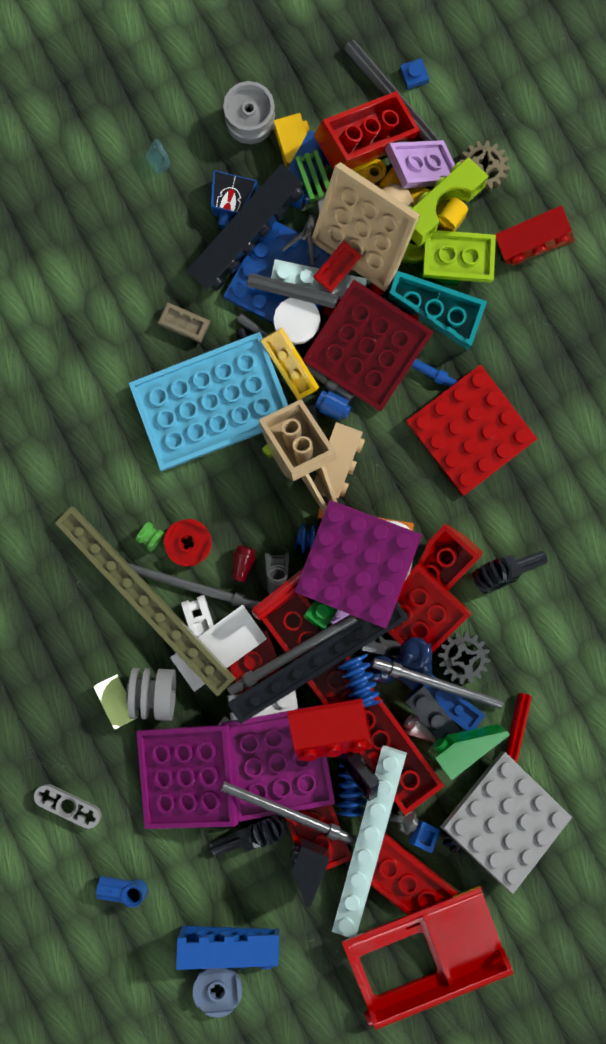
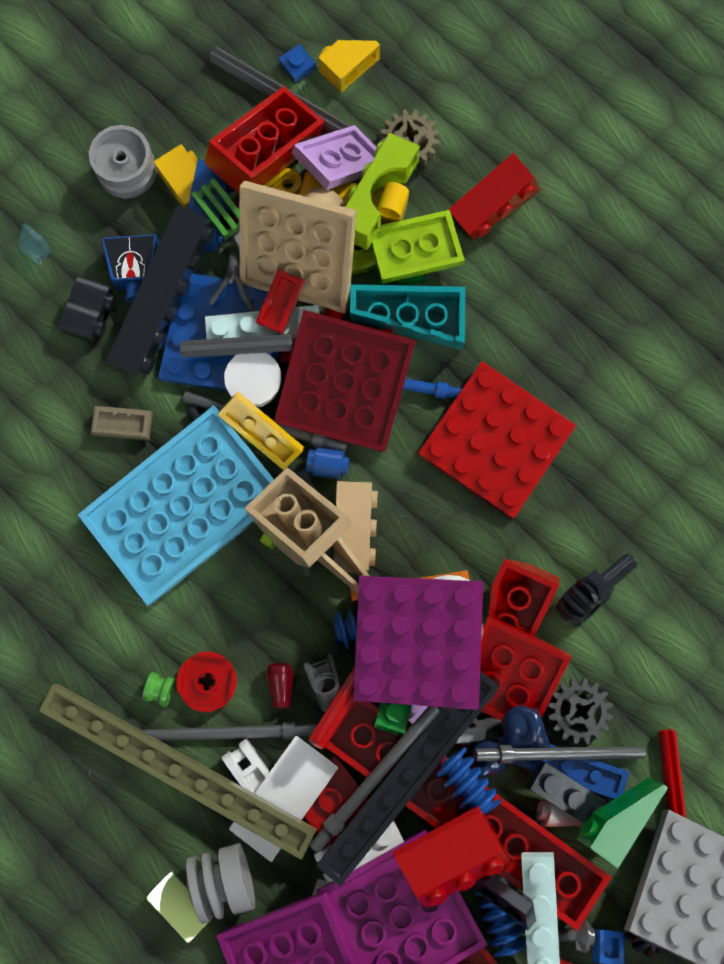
camera: 15 degrees left, 5 degrees down
none -> black brick [58,276,116,344]
none -> yellow slope [318,40,380,93]

